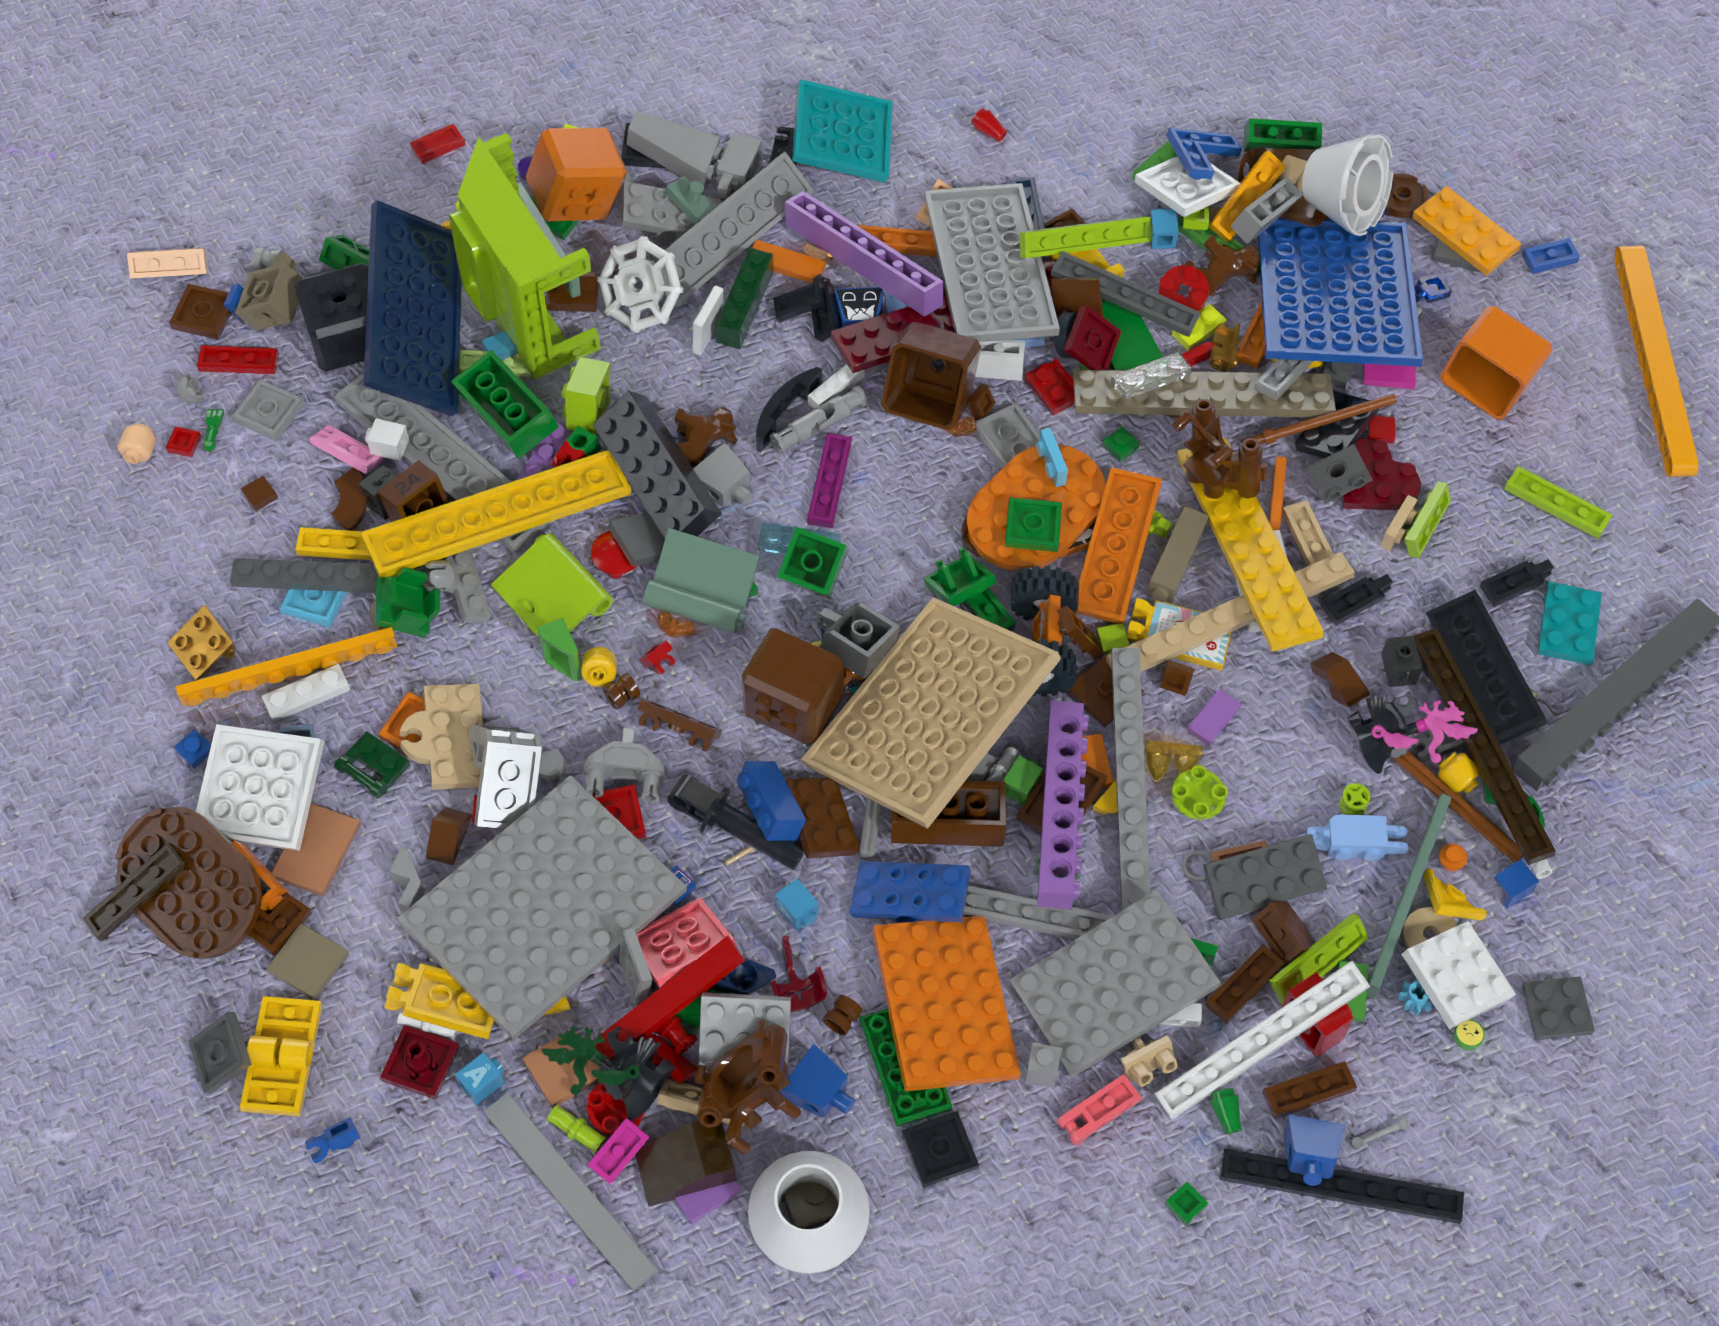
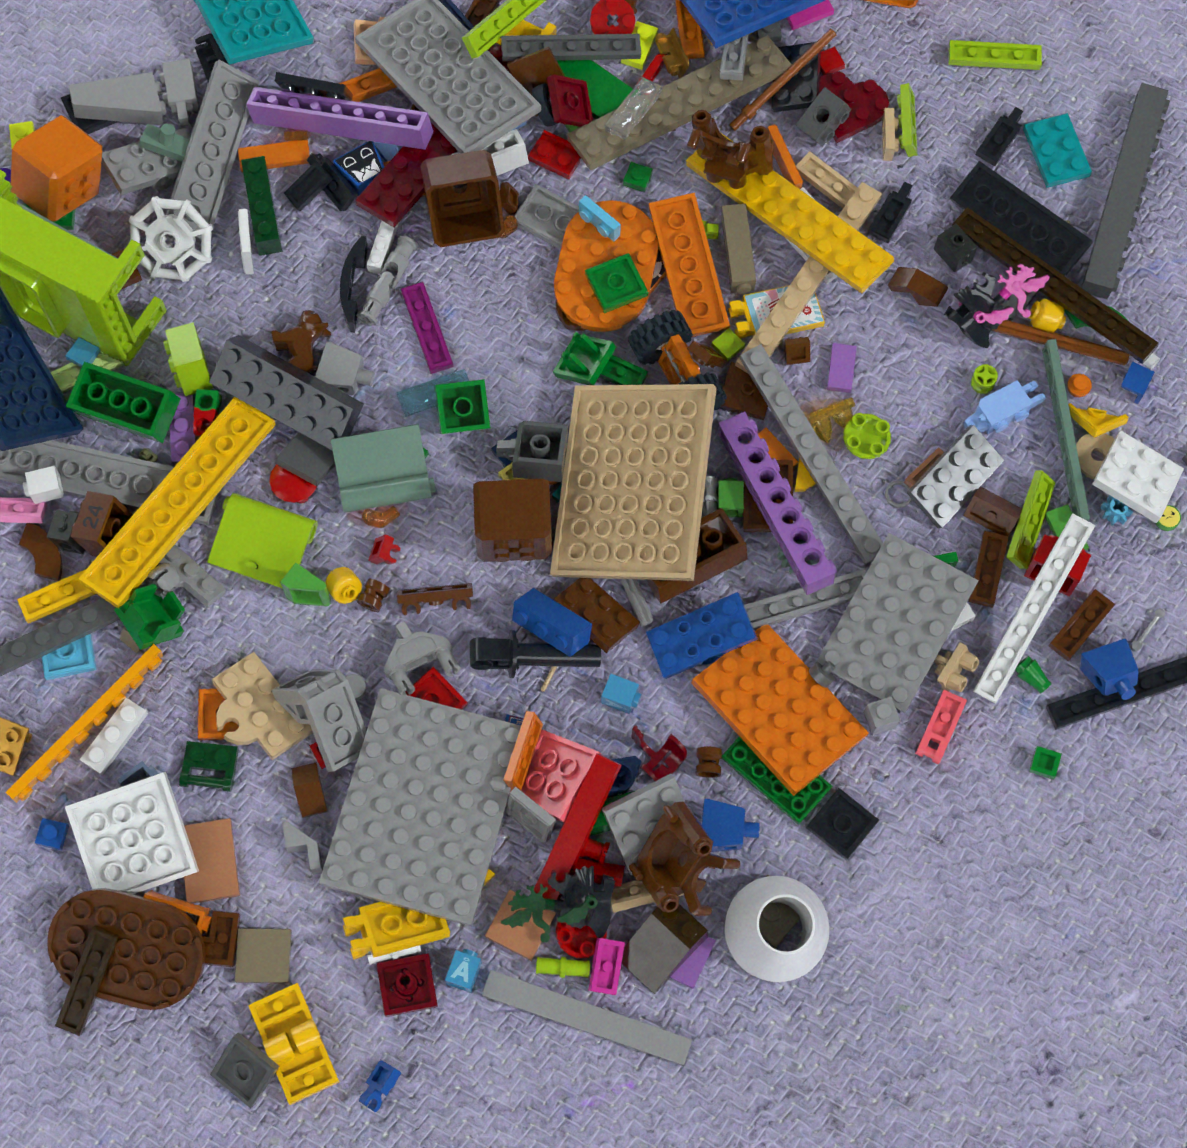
camera: 30 degrees left, 10 degrees up
none -> olive rock [138,448,158,463]
none -> black plate [274,72,353,101]
none -> orange tile [503,711,543,791]
none -> dark grey tile [809,661,836,688]

